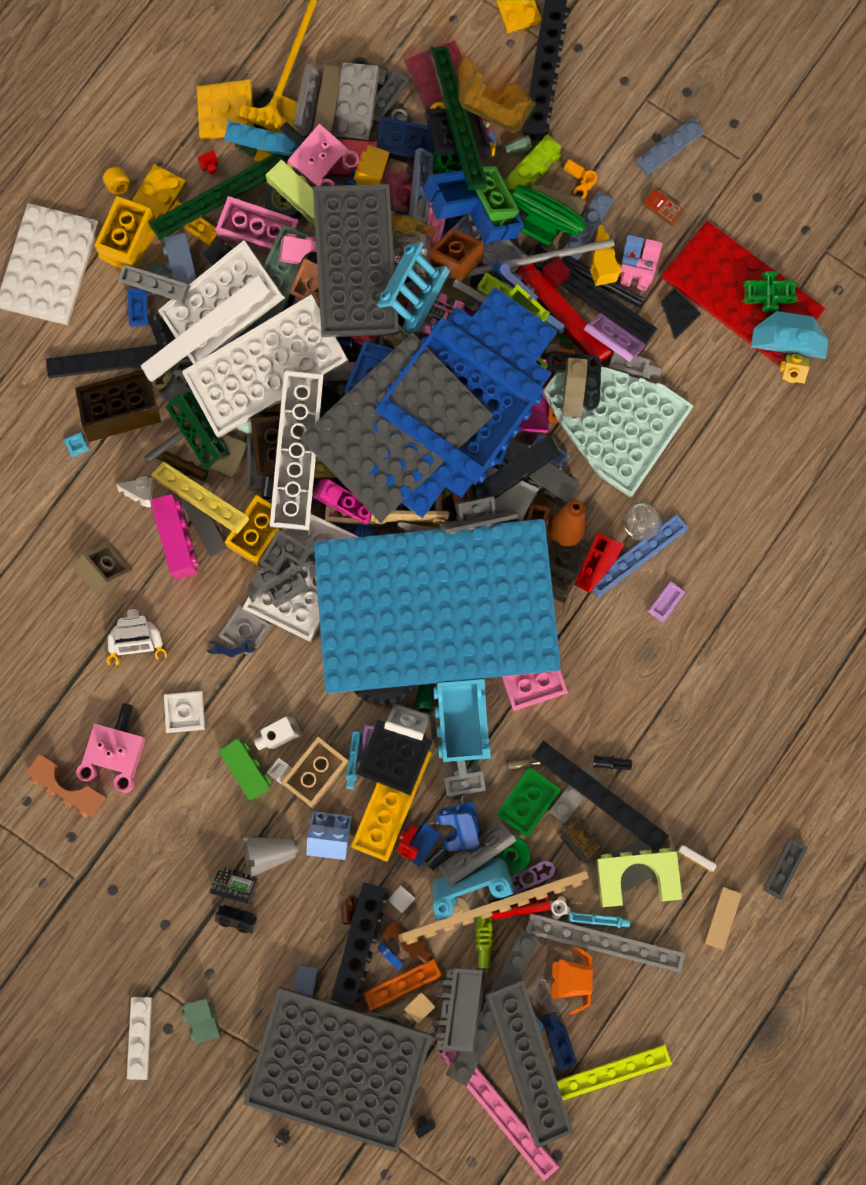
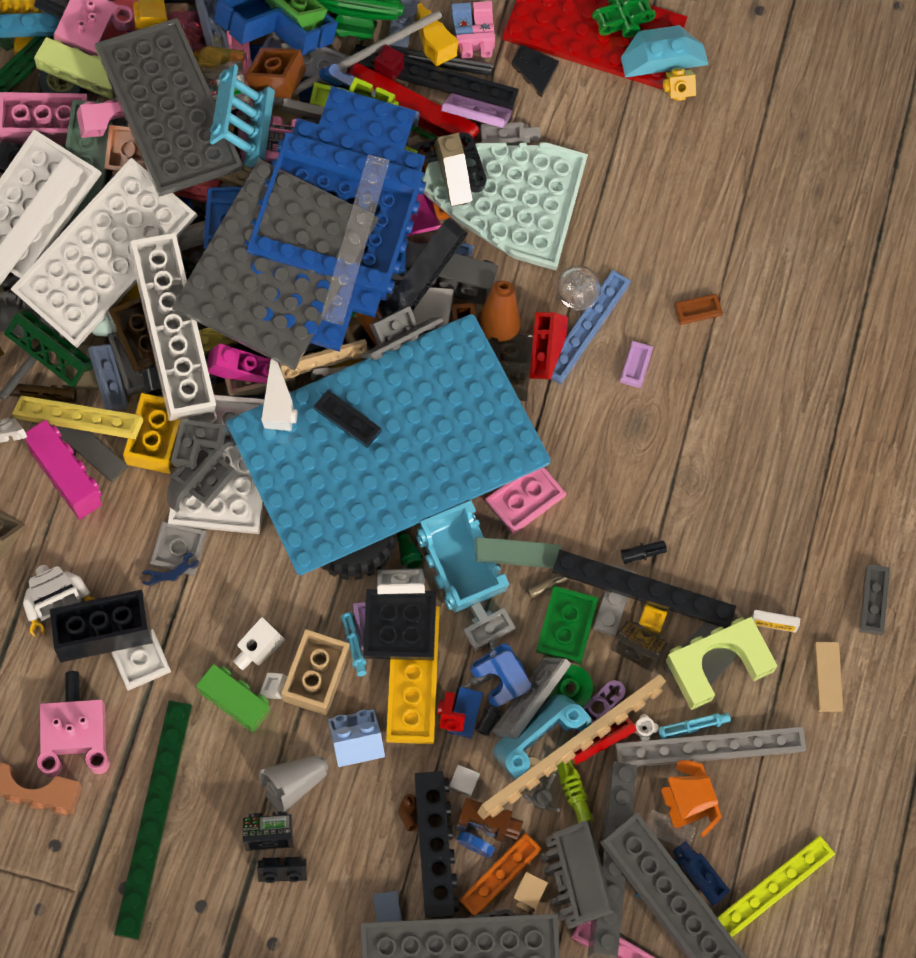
camera: 25 degrees left, 10 degrees down
none -> black brick [49,590,153,663]
none -> sand blue tile [88,344,129,411]
none -> dark green plate [114,700,193,941]
none -> white slope [261,359,298,431]
none -> black plate [313,390,382,448]
none -> clear tile [321,154,390,325]
none -> sand green tile [474,537,562,568]
none -> dark grey plant [523,772,561,812]
none -> yellow tile [638,604,667,635]
none -> dark orange tile [674,293,723,325]

